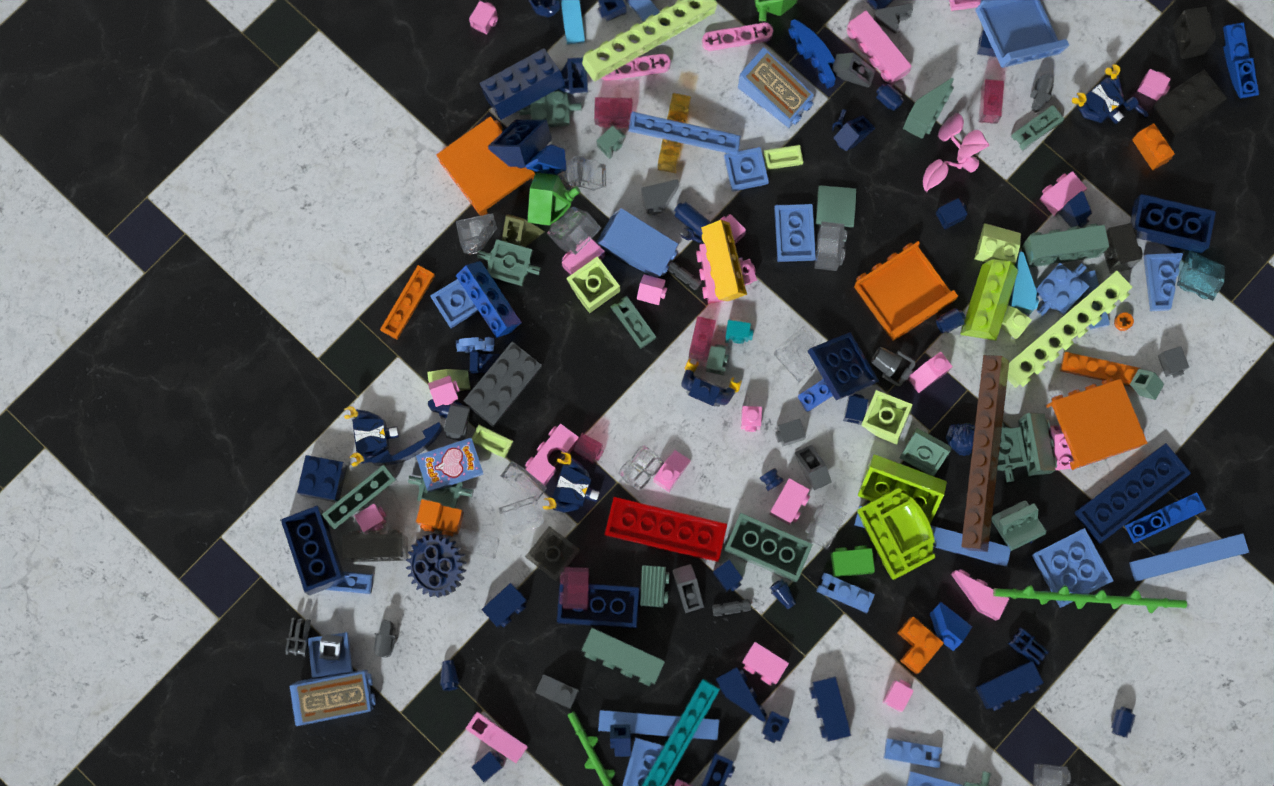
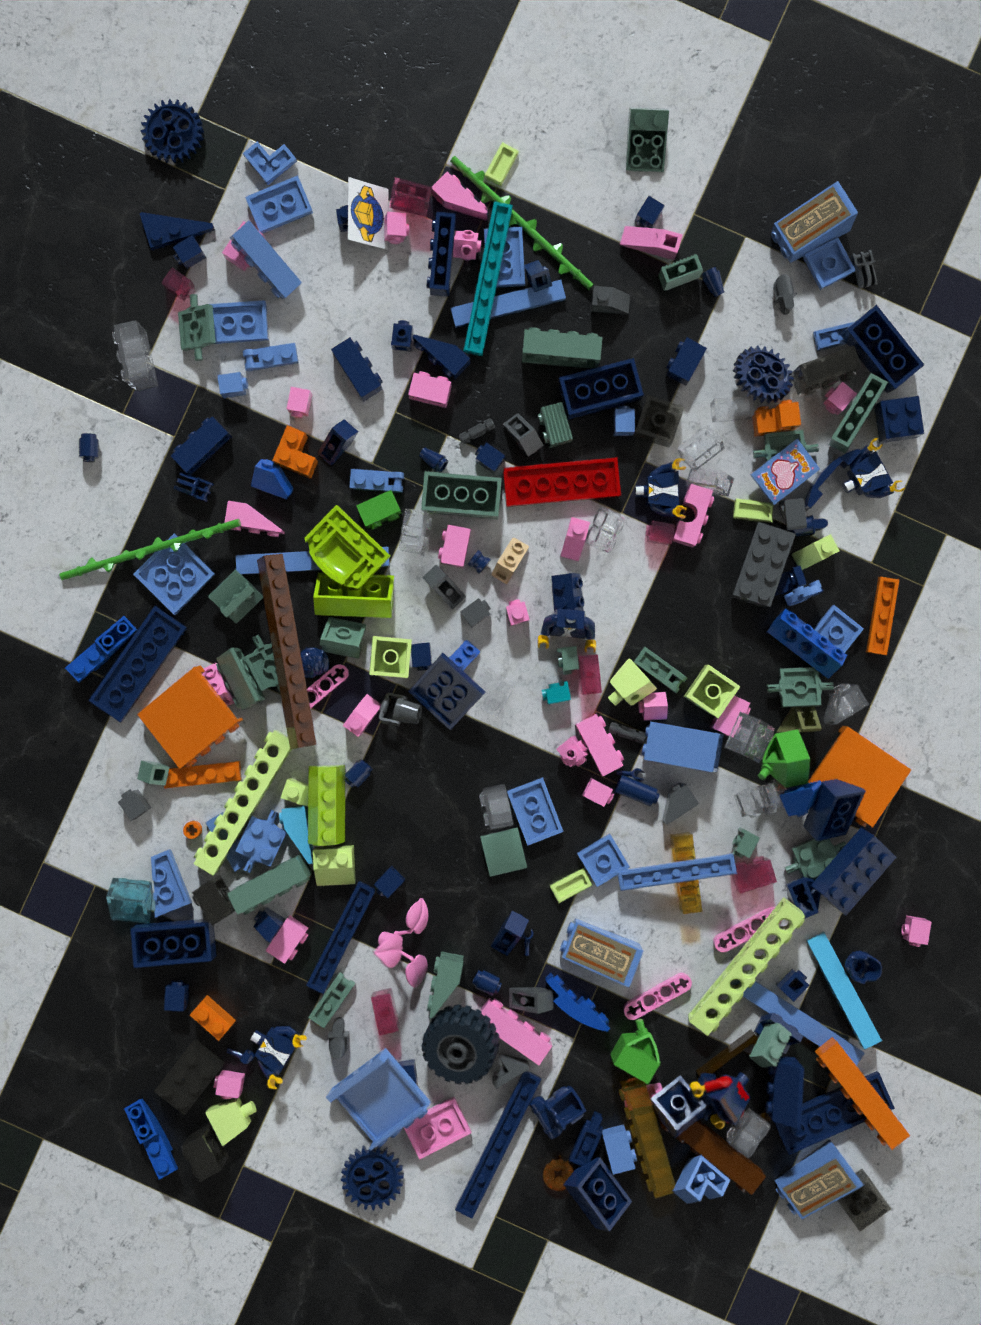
camera: 155 degrees right, 10 degrees up
dark grey slope [320,634,343,661] -> none
bright pink brick [428,376,460,407] -> none
clear pink brick [559,567,589,610] -> none
yellow brick [701,220,747,302] -> none
orange panel [854,241,958,341] -> none
medium blue tile [1129,534,1249,582] -> none
none -> dark blue brick [164,980,189,1011]
none -> yellowish green torso [206,1098,256,1146]
none -> medium blue brick [217,372,248,398]
none -> dark blue plate [306,881,376,994]
none -> bright pink beam [307,664,349,709]
none -> dark blue slope [317,419,359,466]
none -> black wheel [421,1005,499,1084]
none -> tan bracket [491,537,529,584]
none -> dark blue bracket [551,573,585,612]
none -> yellowish green torso [608,658,657,706]
none -> medium blue brick [613,406,635,436]
none -> sand green brick [658,254,703,291]

